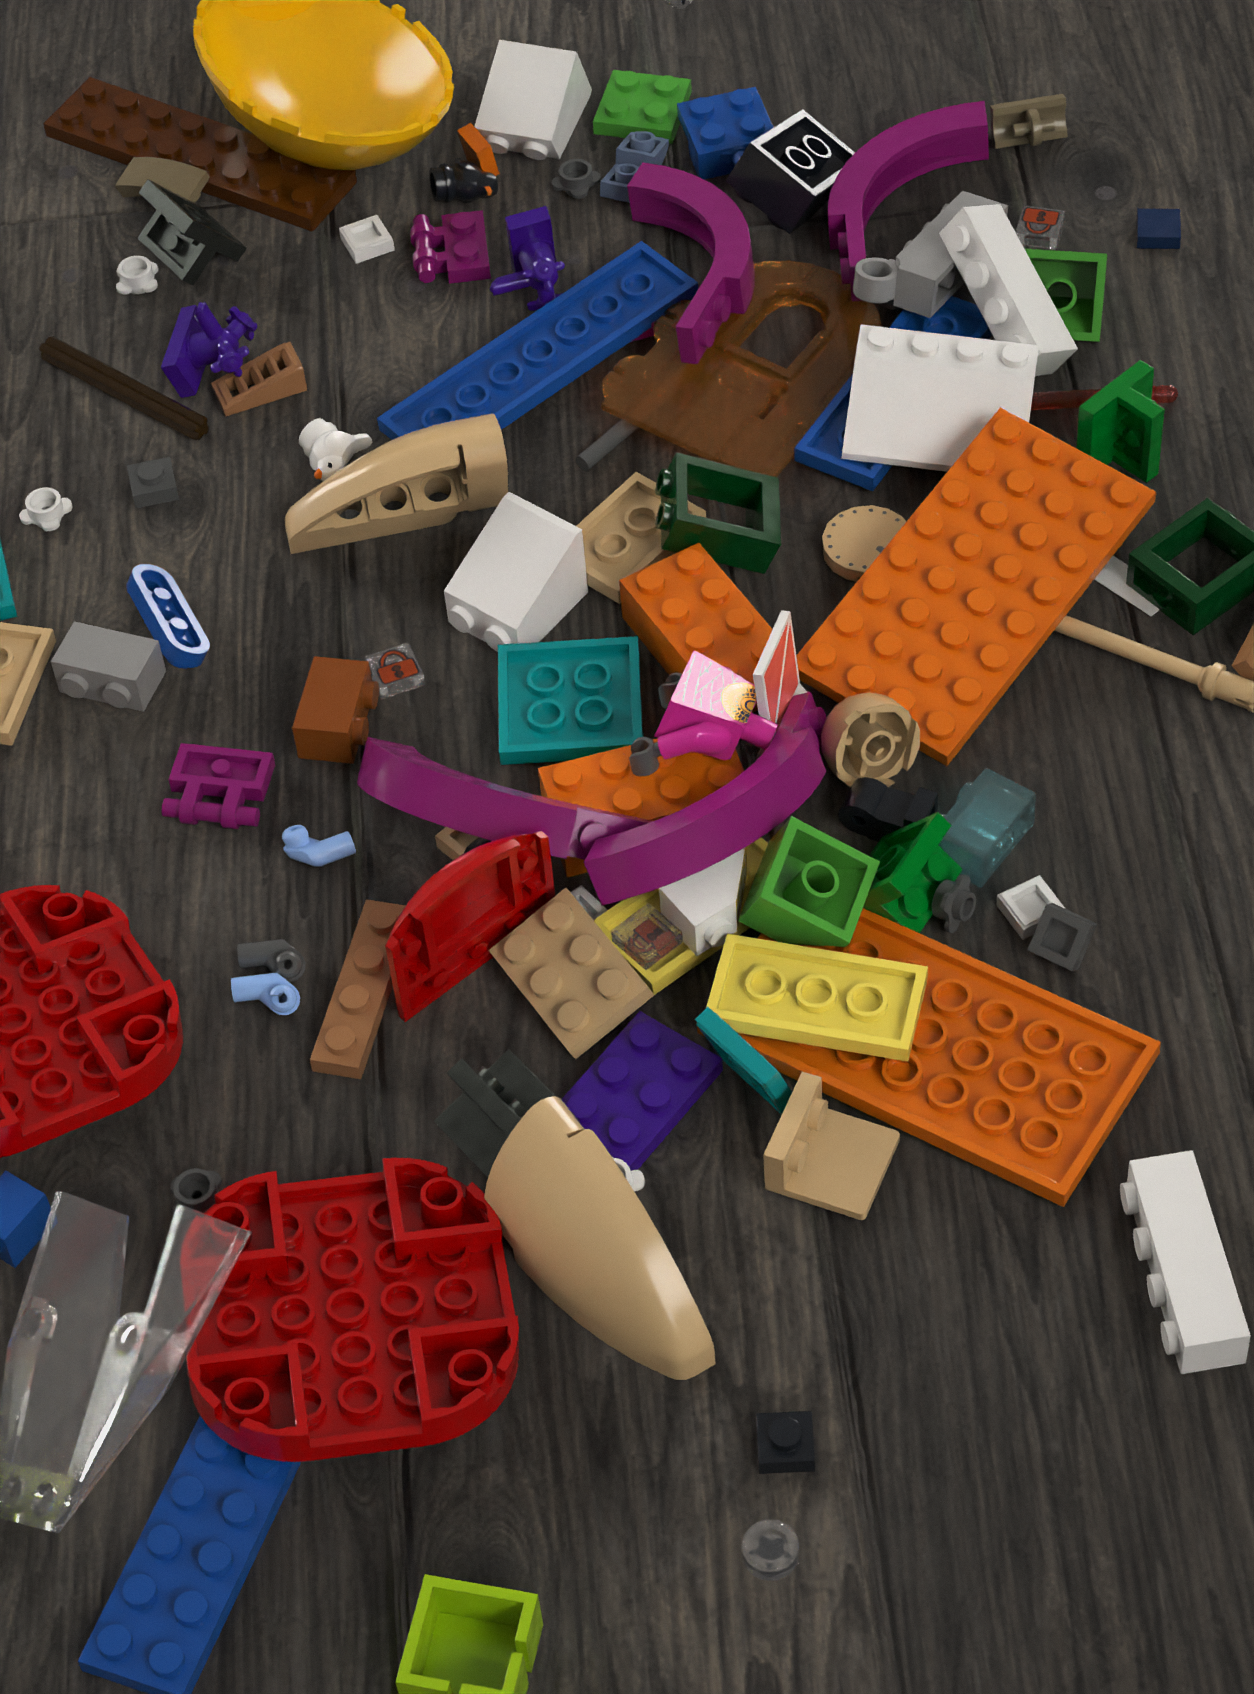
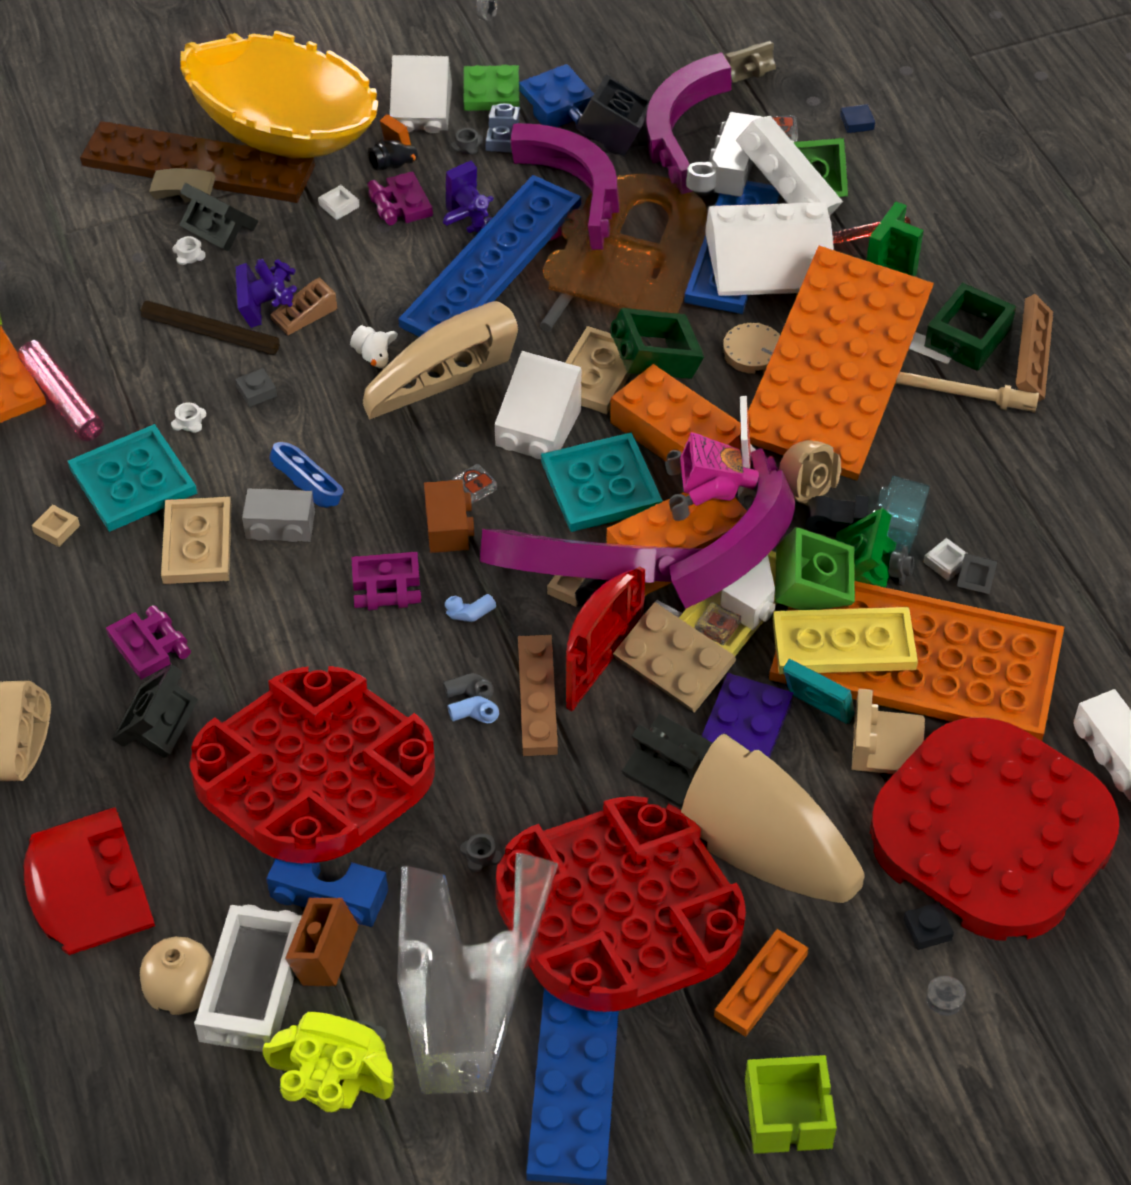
camera: 20 degrees left, 0 degrees up
none -> orange plate [714,929,809,1037]
none -> red plate [870,717,1119,941]

